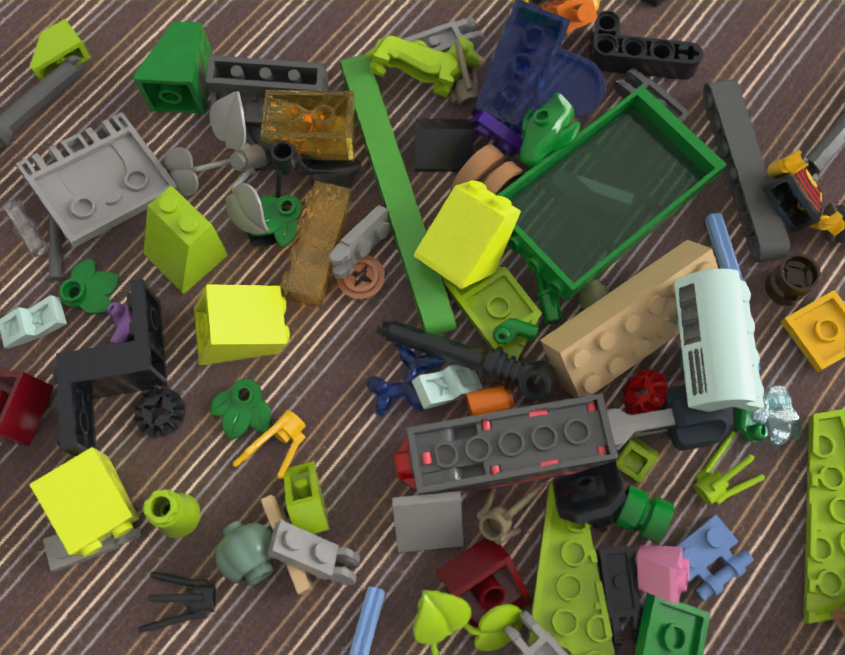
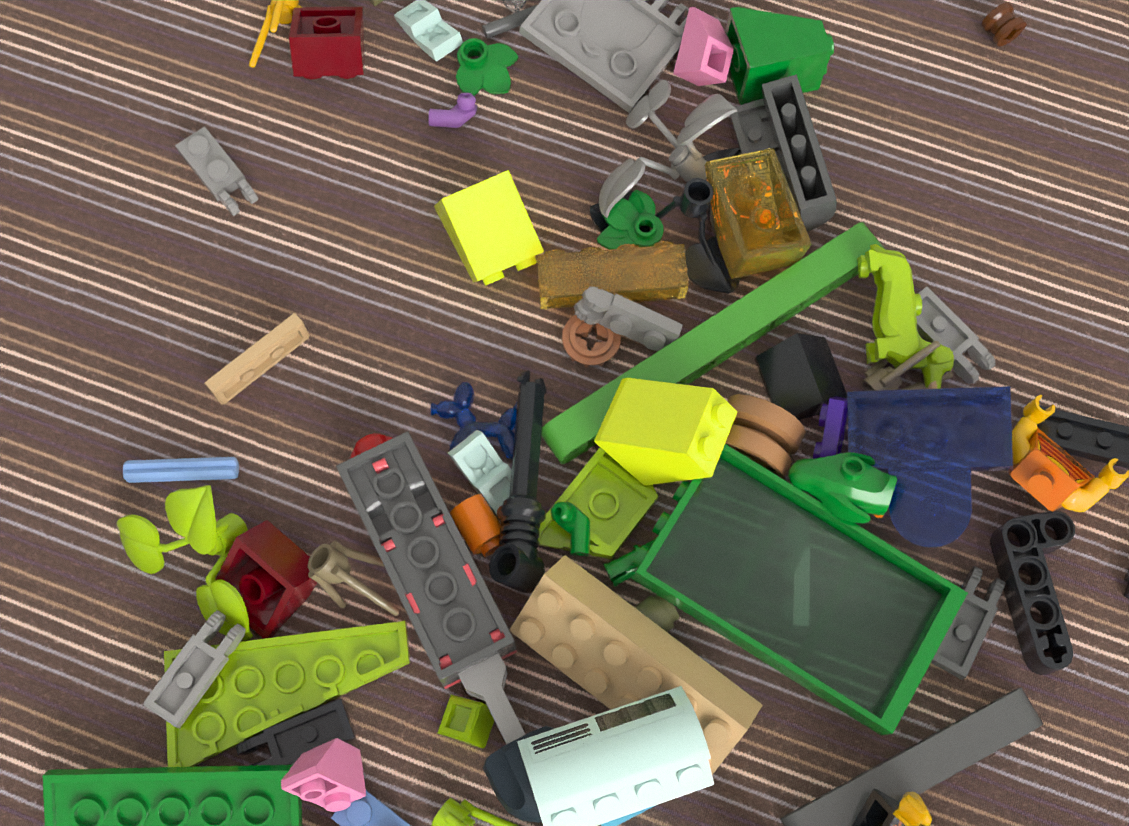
camera: 70 degrees right, 0 degrees up
neon yellow slope [29,447,139,558] -> none
black bracket [53,279,168,457] -> none
black gear [133,387,185,437] -> none
black plant [138,572,216,633] -> none
lime slope [143,185,228,295] -> none
lime plant [143,490,201,538] -> none
green plate [210,379,271,440] -> none
sand green plant [215,521,277,586] -> none
yellow plant [233,410,306,479] -> none
light grey hinge [267,520,360,586] -> none
lime slope [284,461,329,535] -> none
light grey tile [392,491,464,553] -> none
black piece [552,461,627,532] -> none
green wheel [613,485,674,544] -> none
red gear [620,368,668,415] -> none
light blue axle [705,213,744,281] -> none
none -> bright pink slope [673,7,734,86]

